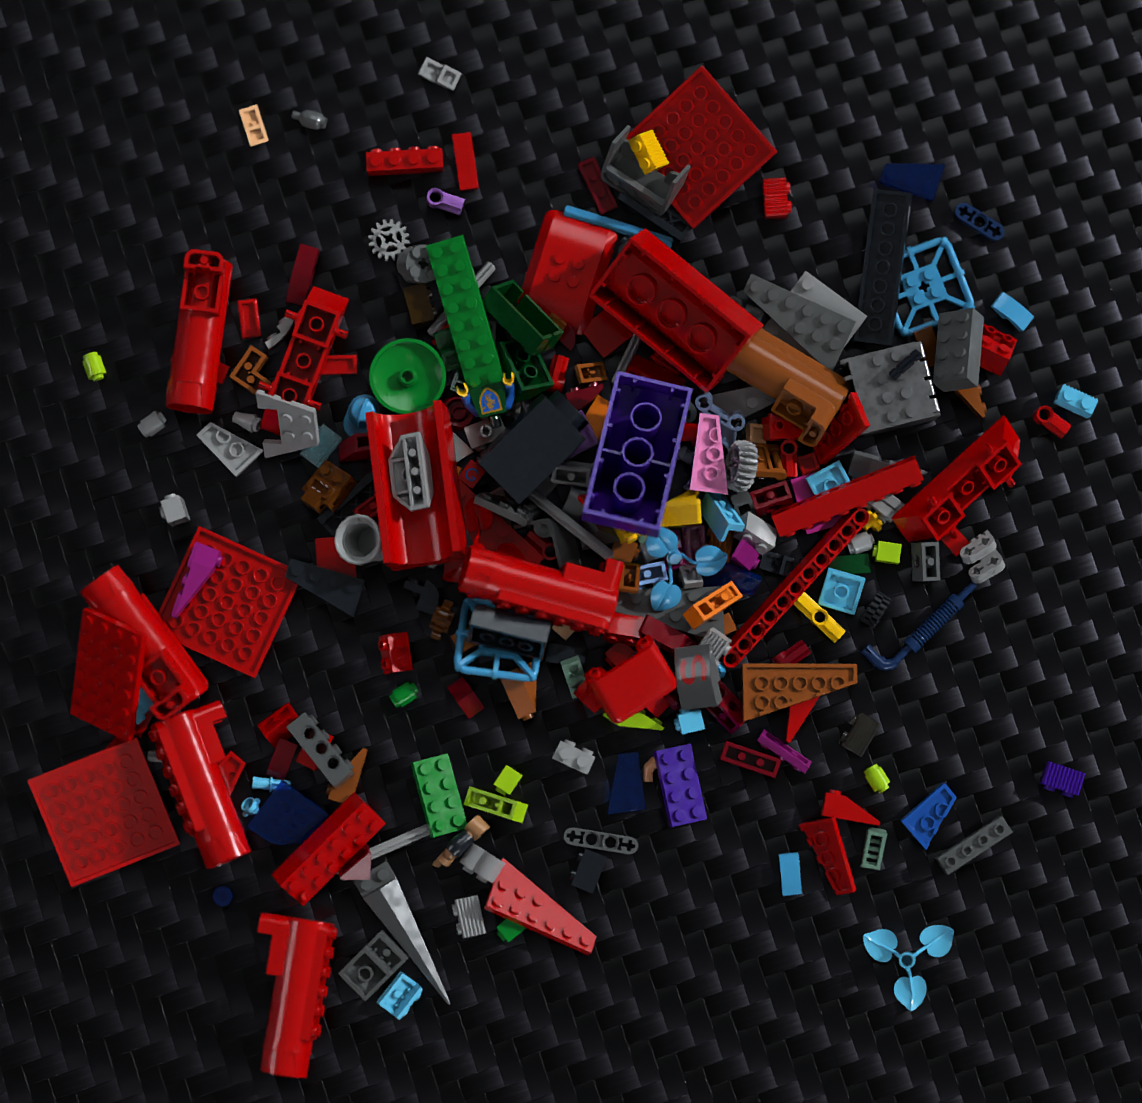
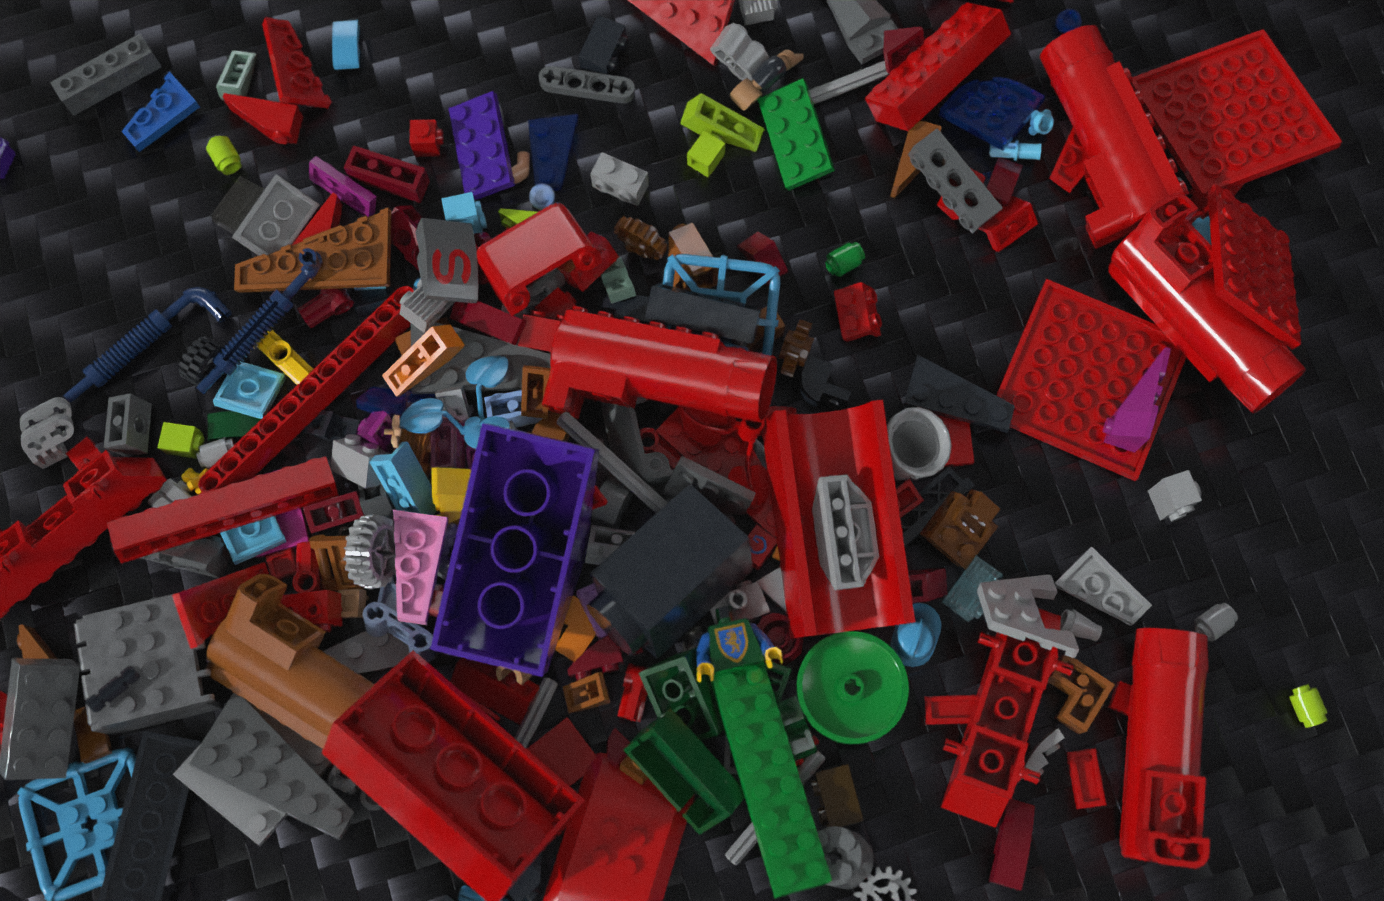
camera: 175 degrees left, 10 degrees down
none -> dark blue piece [196,248,323,394]
none -> light grey tile [232,174,320,256]
none -> light nougat plant [384,415,401,448]
none -> red brick [410,120,444,157]
none -> medium blue tile [529,183,555,210]
none -> reddish brown gear [614,216,668,260]

